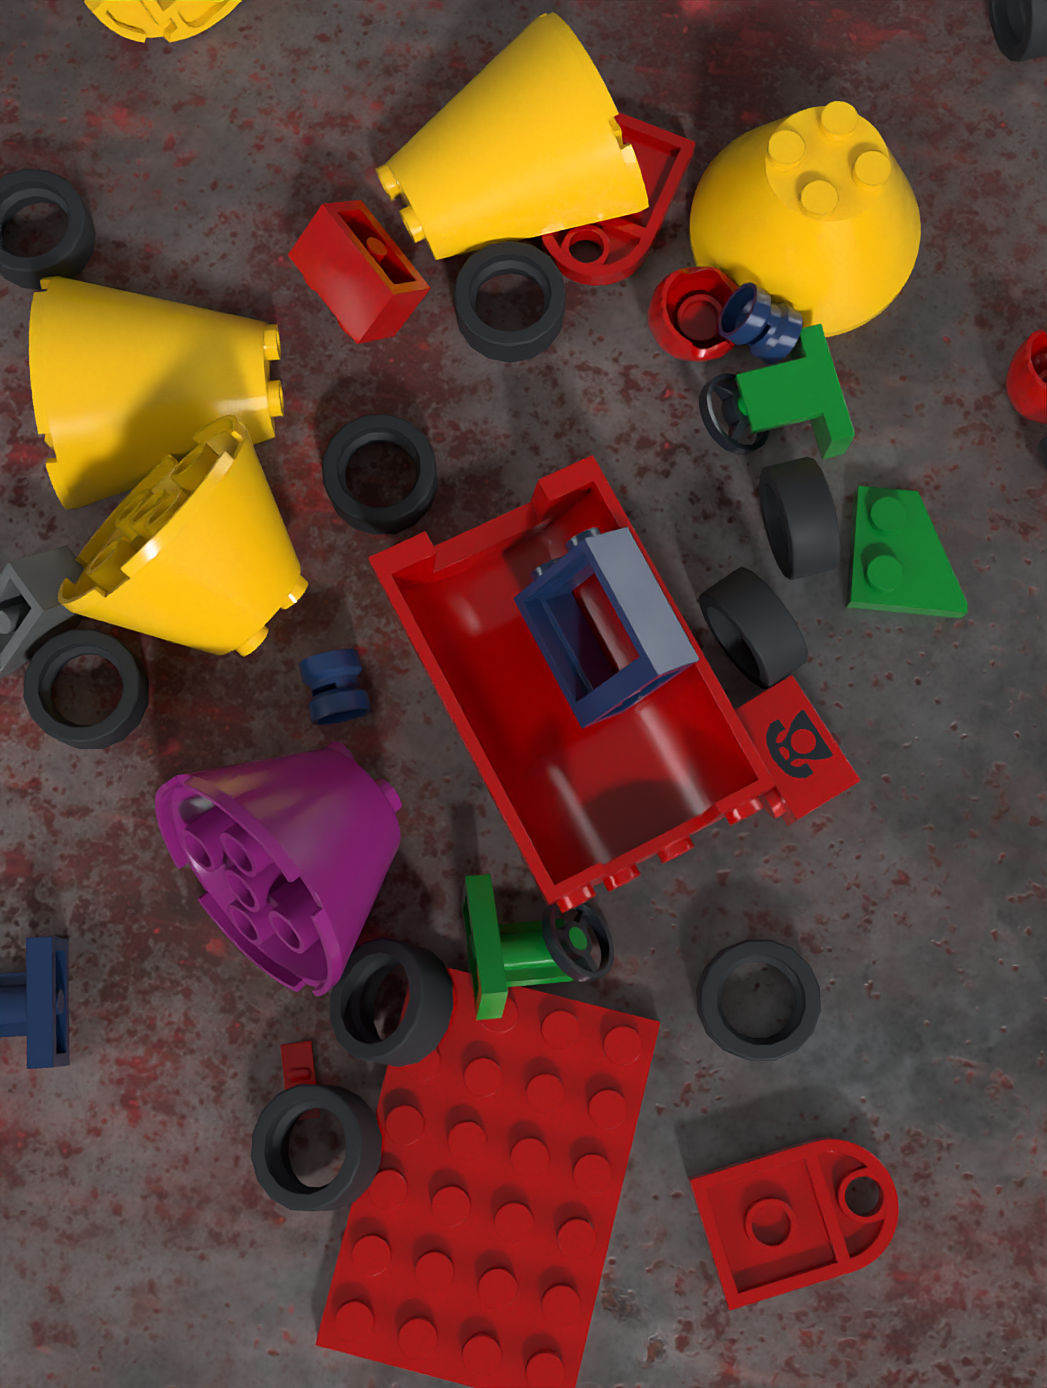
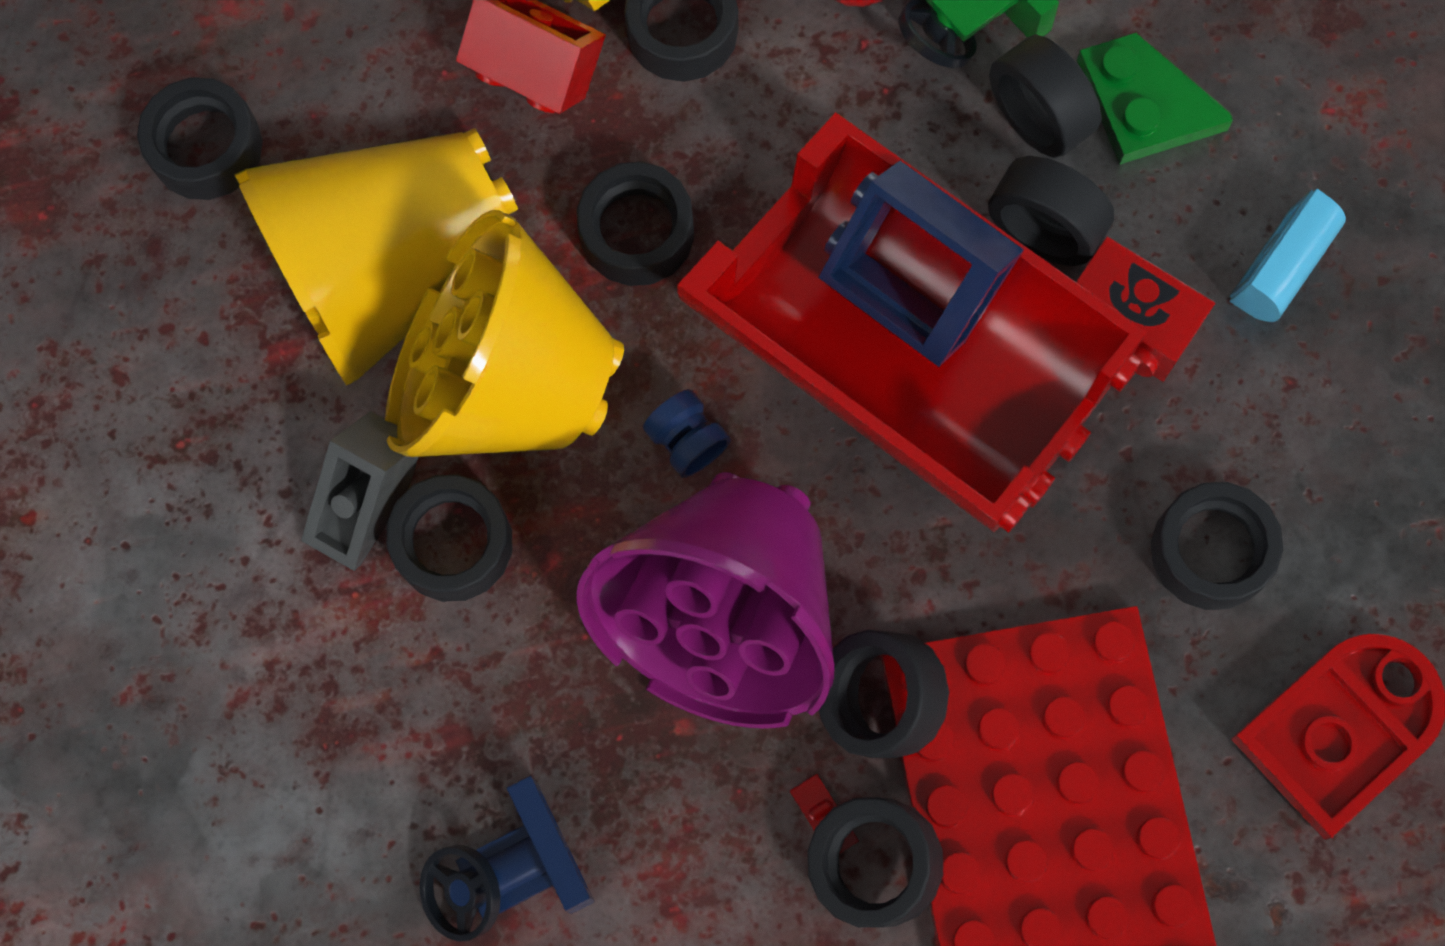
camera: 20 degrees left, 5 degrees down
green piece [460,874,614,1020] -> none
none -> medium azure brick [1229,189,1346,322]

